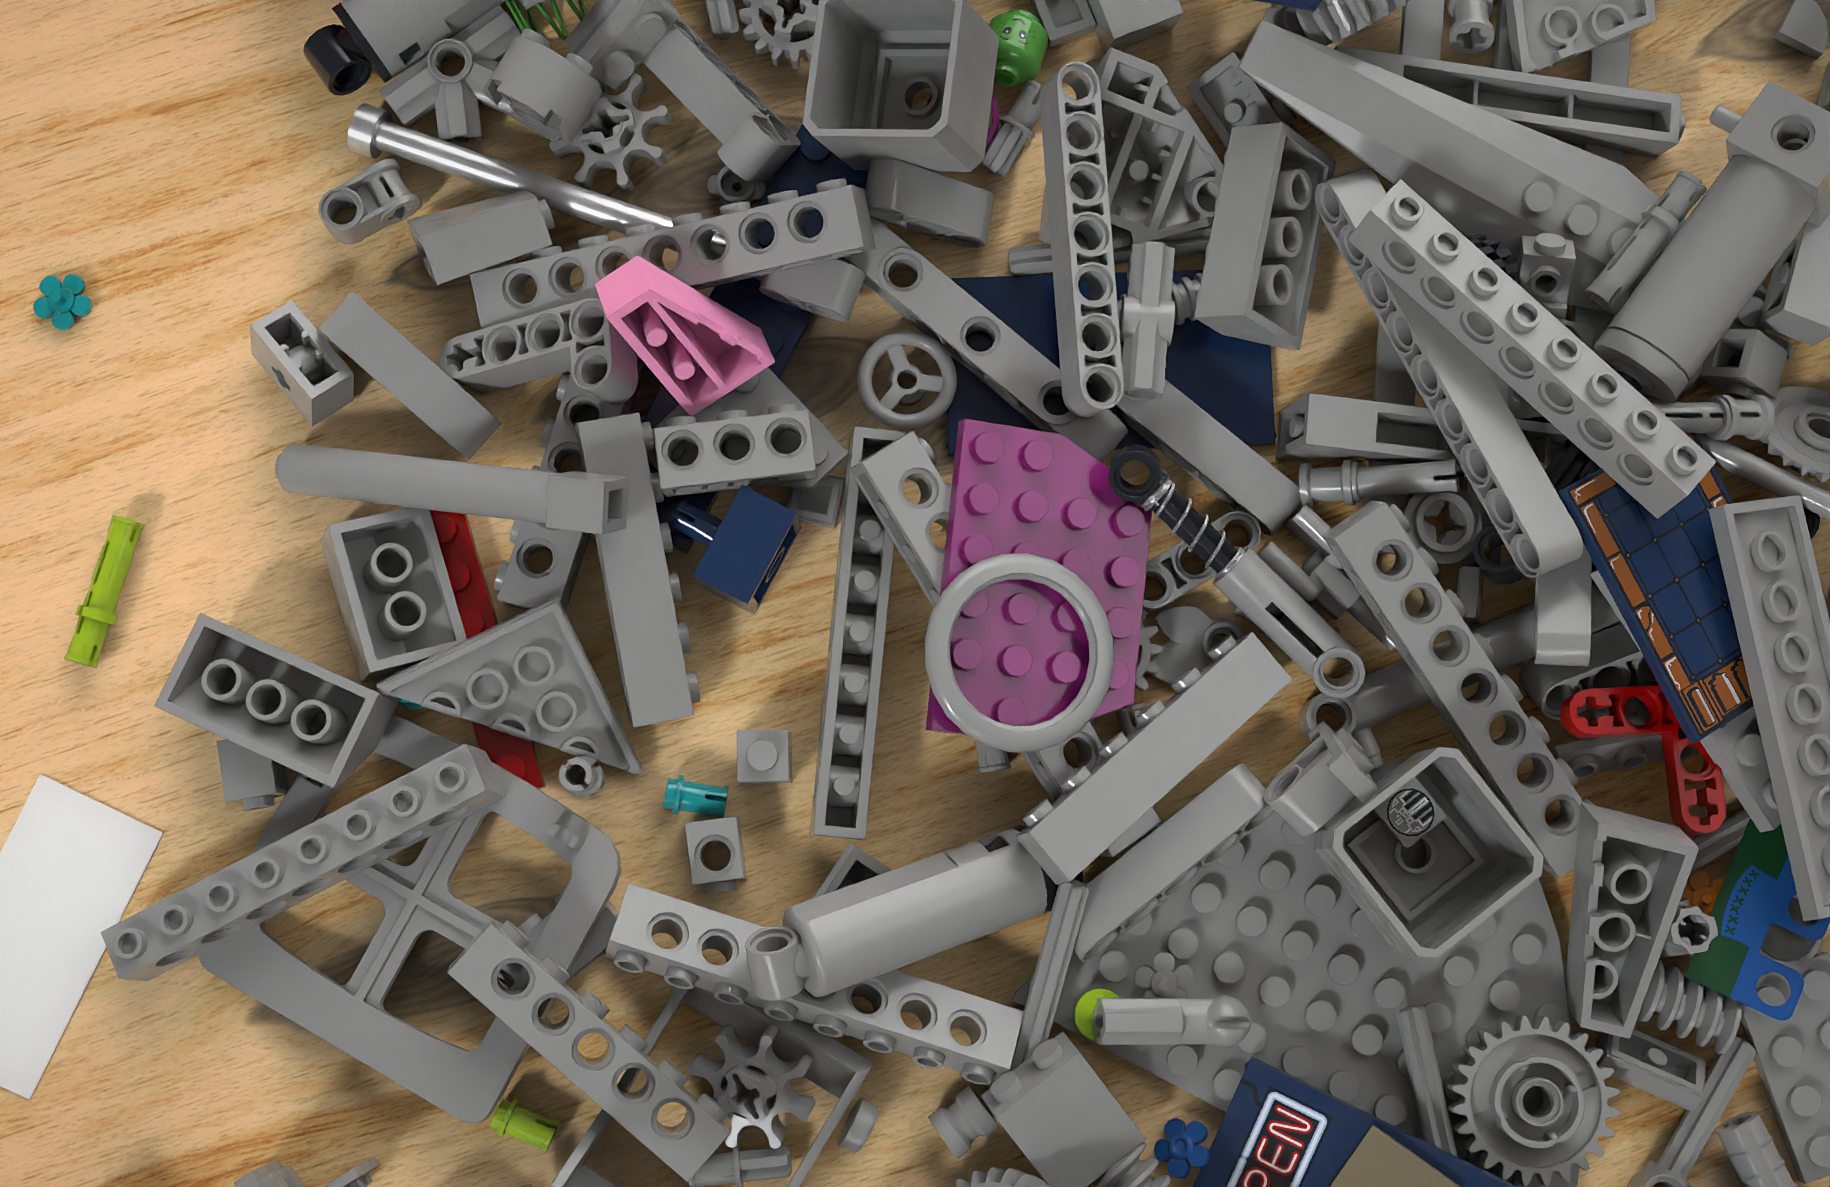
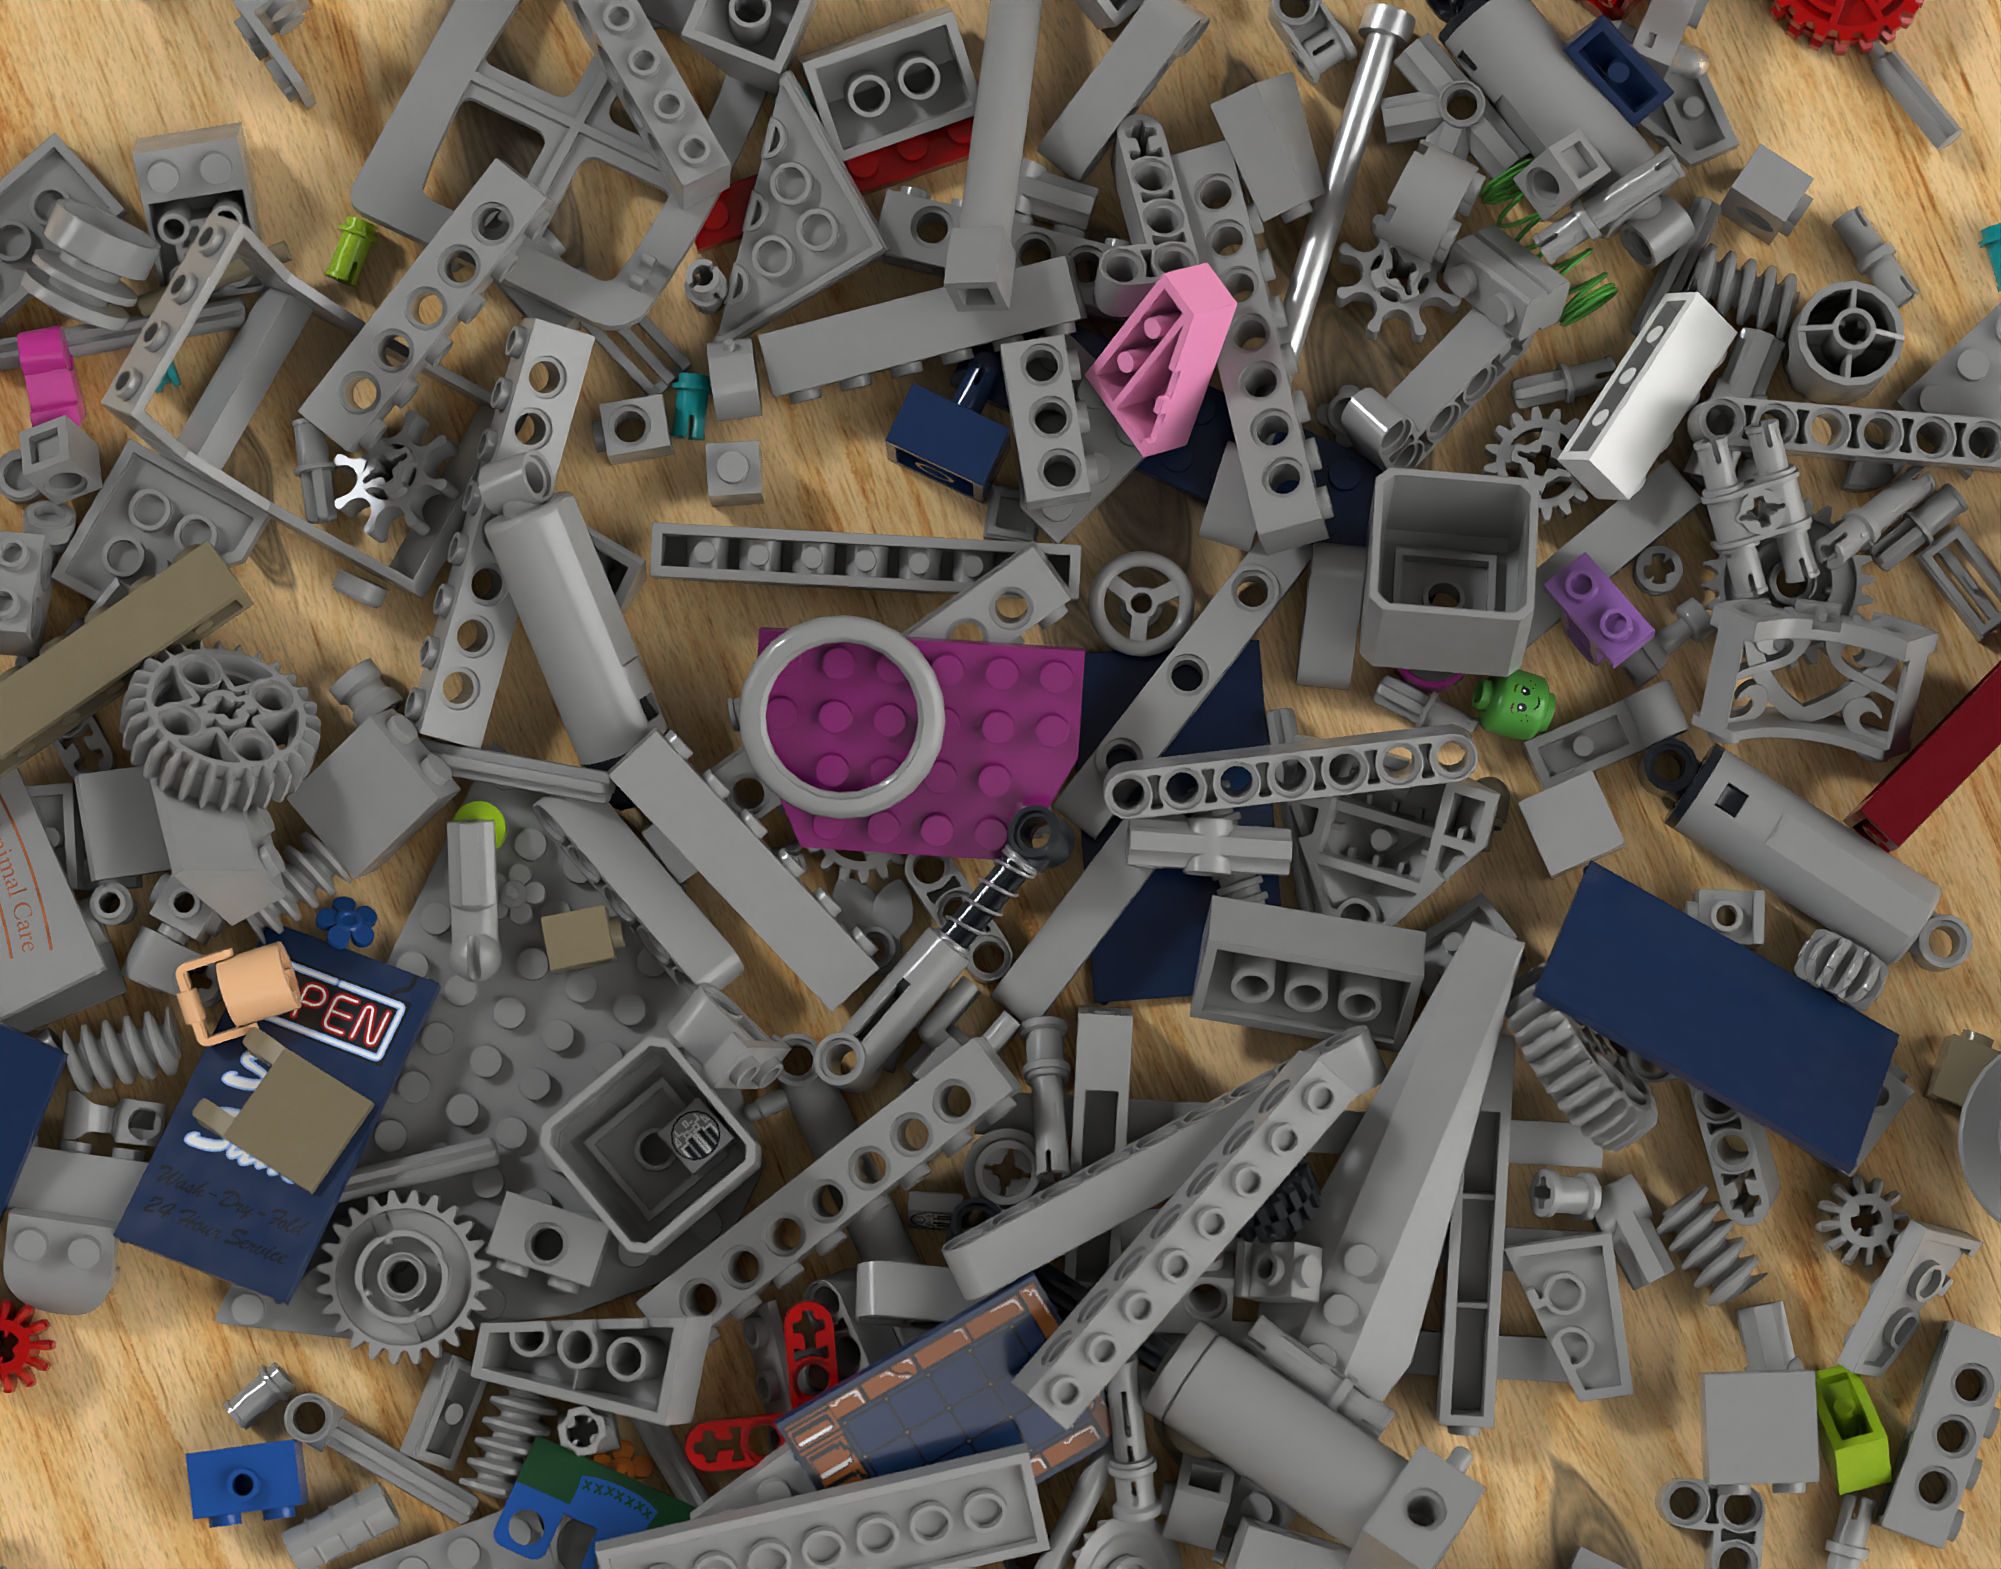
camera: 90 degrees right, 0 degrees up
none -> light grey brick [486,1191,612,1295]
none -> dark tan brick [540,905,625,975]
none -> light grey tile [581,316,692,396]
none -> light grey piece [707,337,762,422]
none -> light grey piece [1015,157,1099,234]

